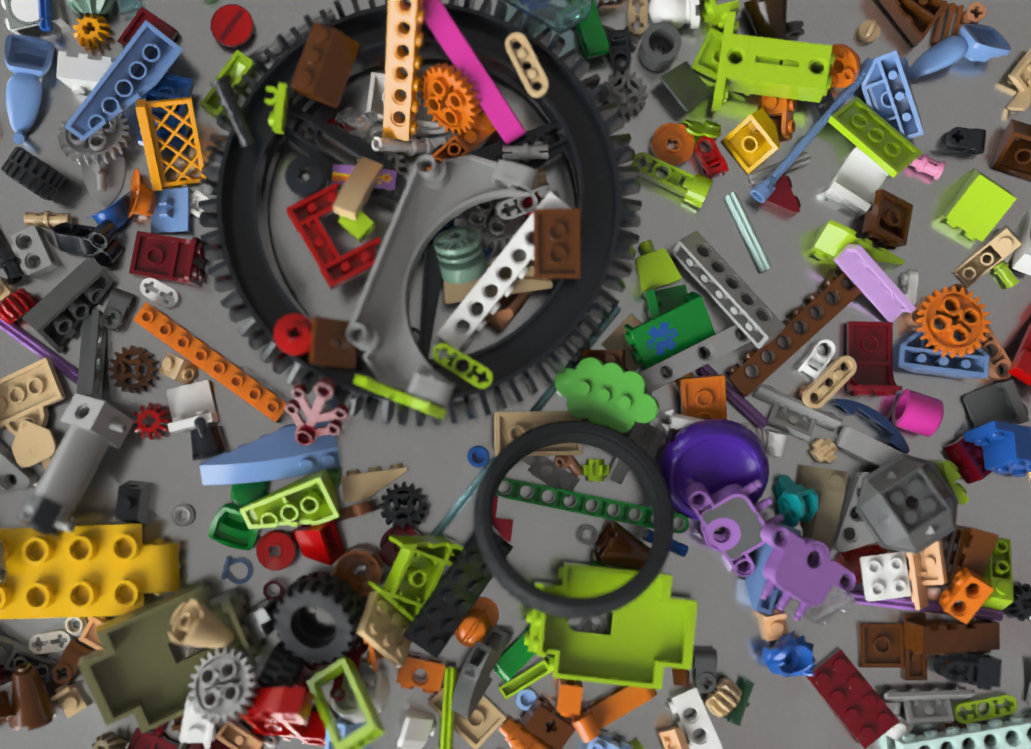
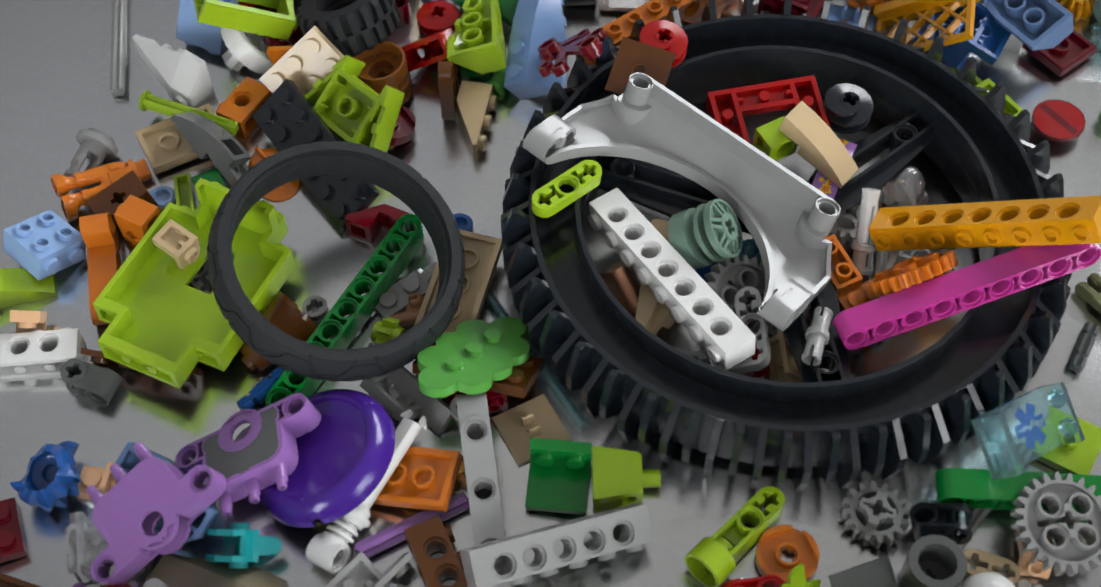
camera: 110 degrees right, 30 degrees down
black pin [210,75,255,147] -> none
lime plate [265,83,290,134] -> none
reddish brown slope [291,21,361,108] -> none
lime tile [353,374,447,419] -> none
black gear [379,482,428,531] -> none
tan plate [505,32,549,98] -> none
reddish brown plate [534,208,580,279] -> none
green panel [624,291,716,369] -> none
tan gear [704,678,742,717] -> none
clear green pin [727,678,755,726] -> none
none -> tan bracket [152,219,200,270]

